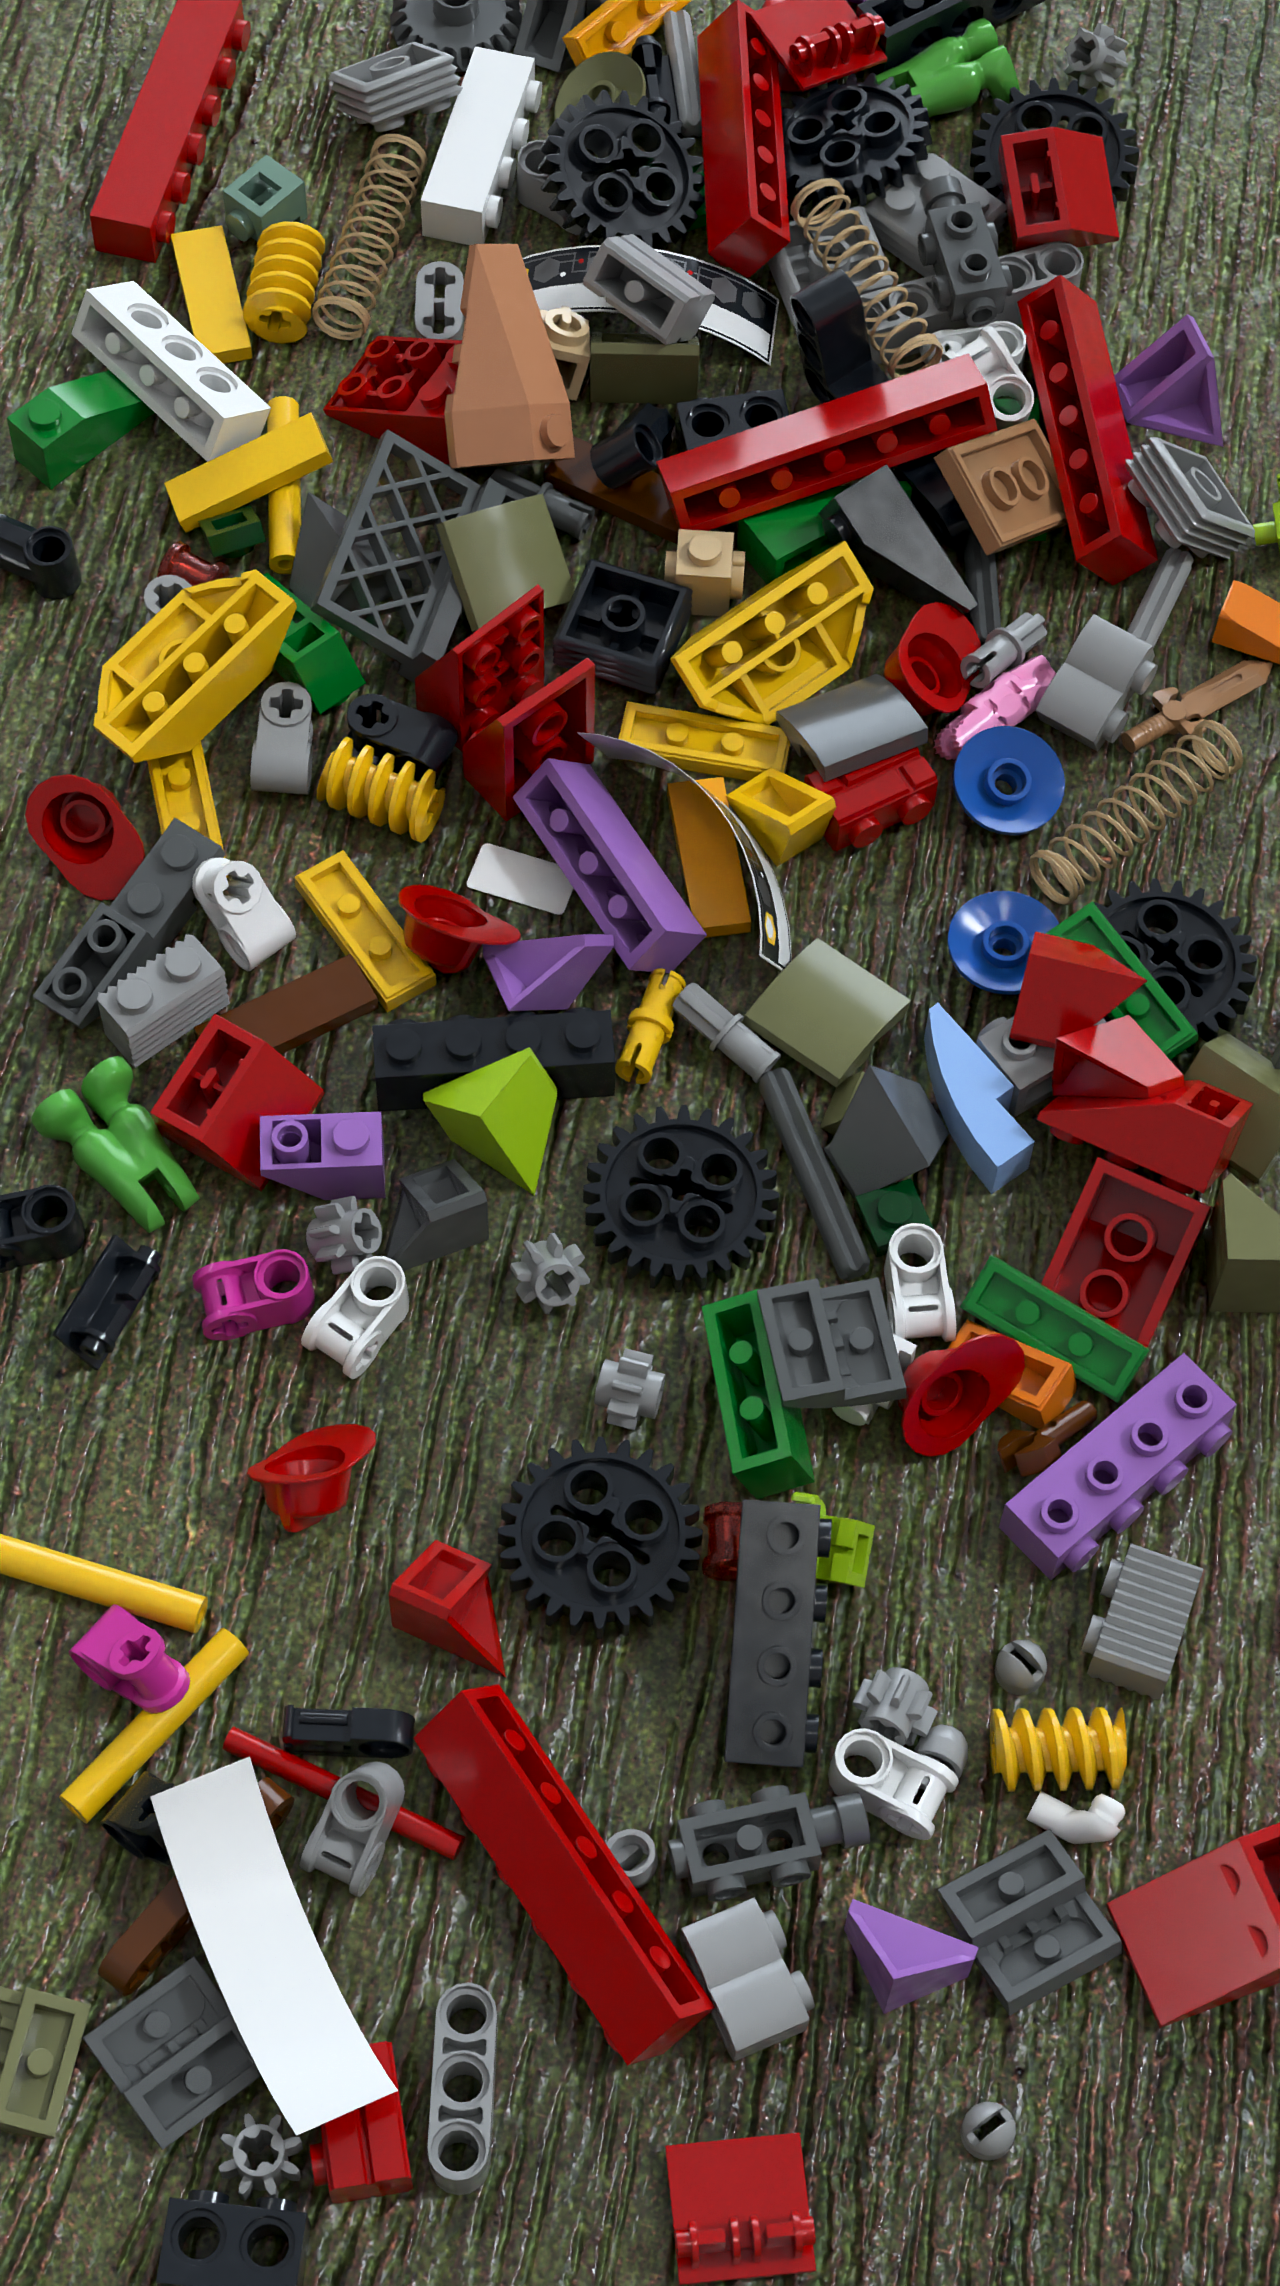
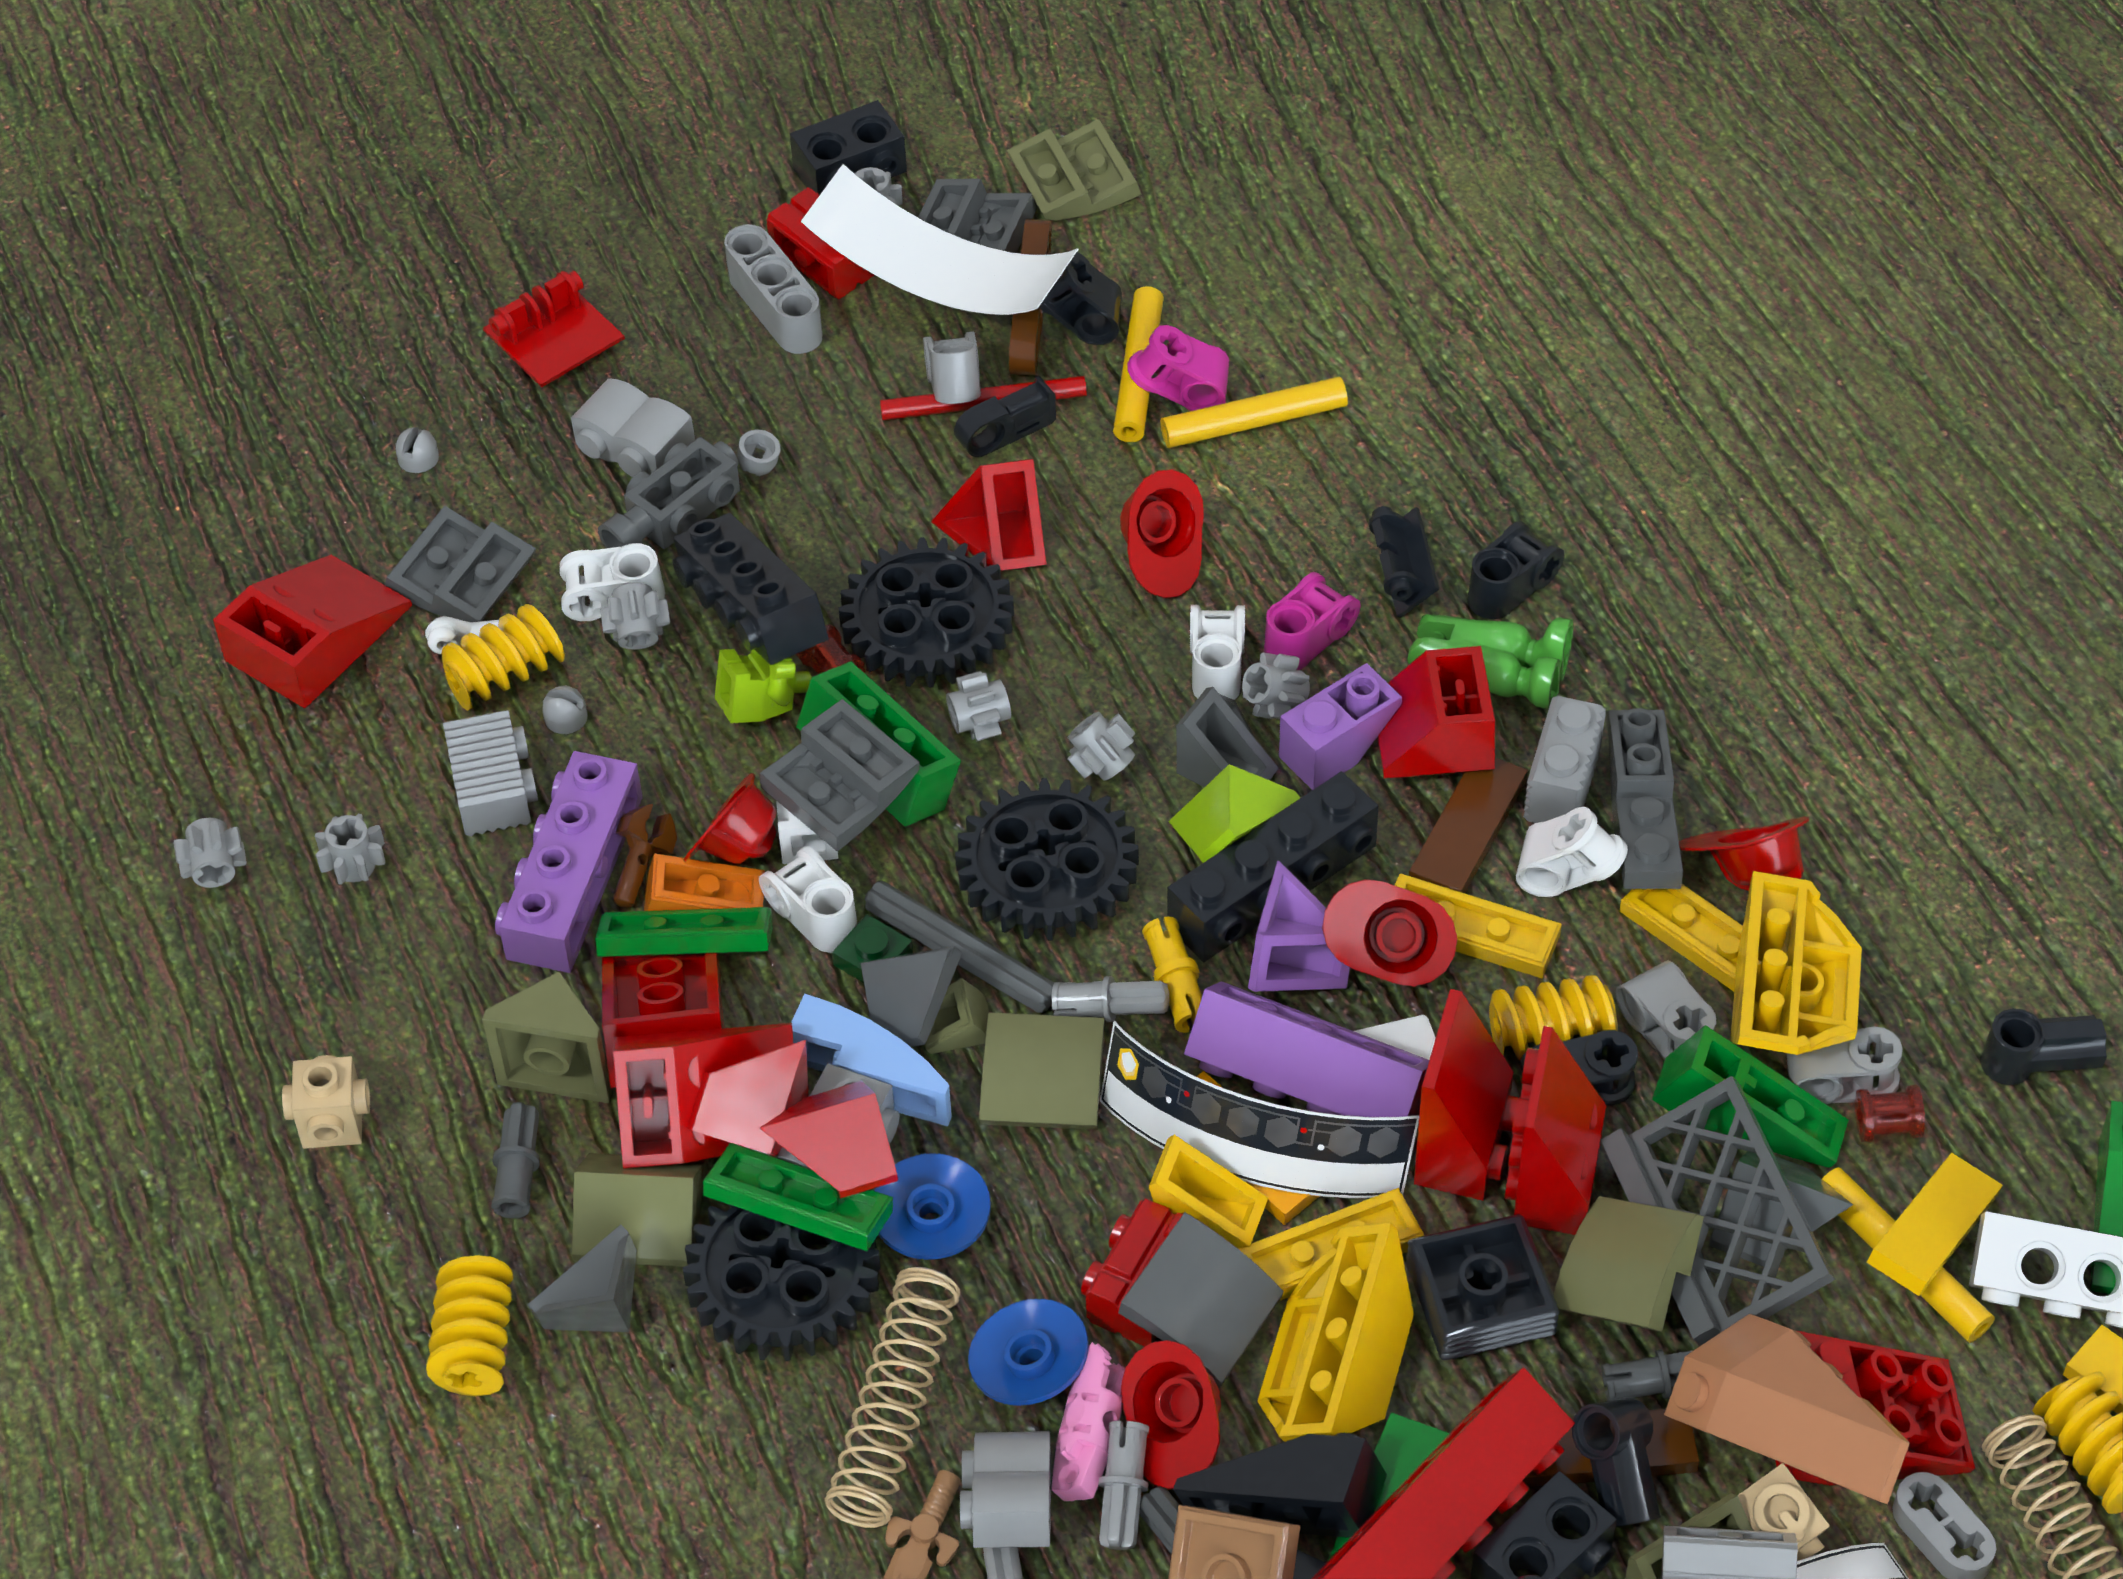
camera: 150 degrees right, 10 degrees down
dark green plate [198,505,266,558] -> none
red brick [413,1684,716,2066] -> none
tan brick [664,529,745,617] -> none
medium lavender slope [844,1899,979,2014] -> none
light grey hinge [914,1724,968,1779] -> none

